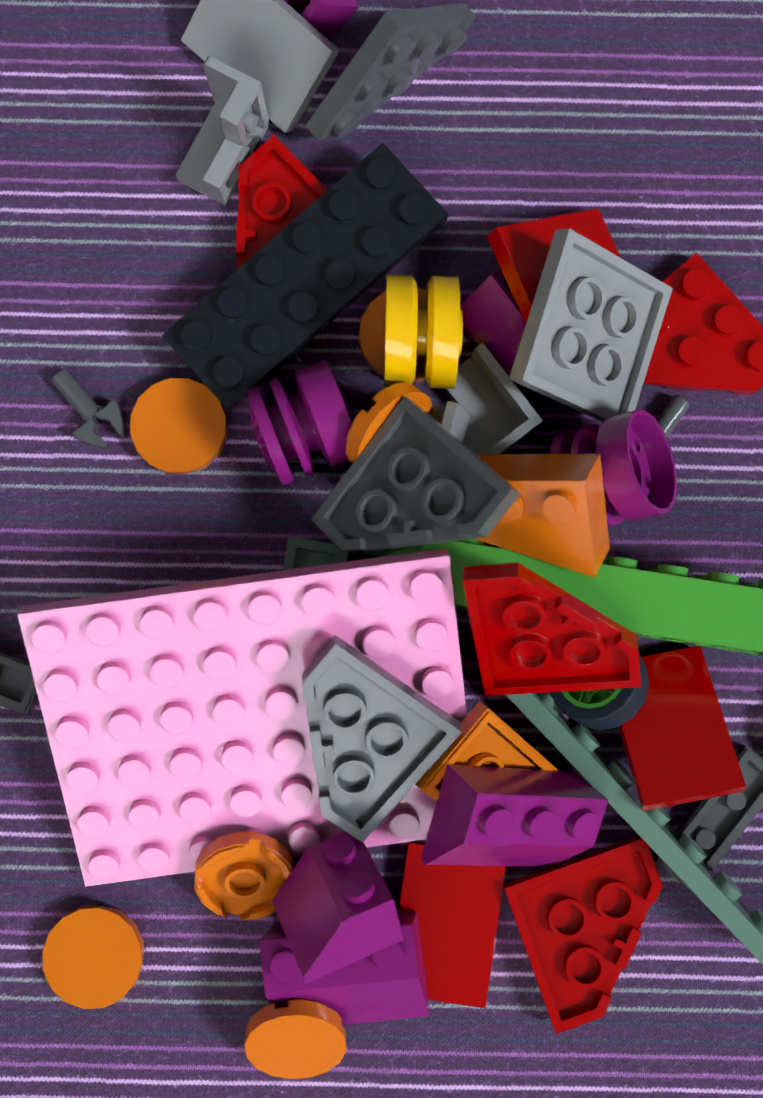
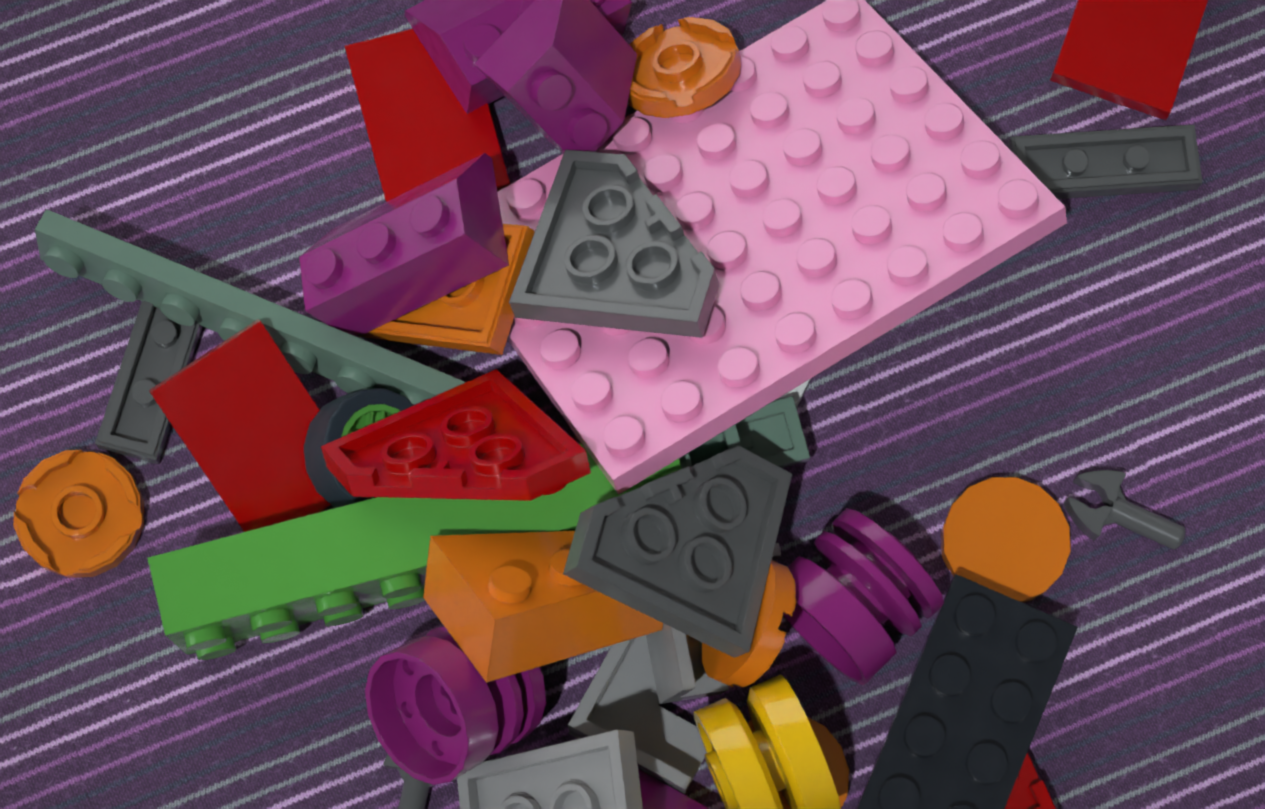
camera: 155 degrees right, 10 degrees down
red plate [503,835,663,1034] -> none

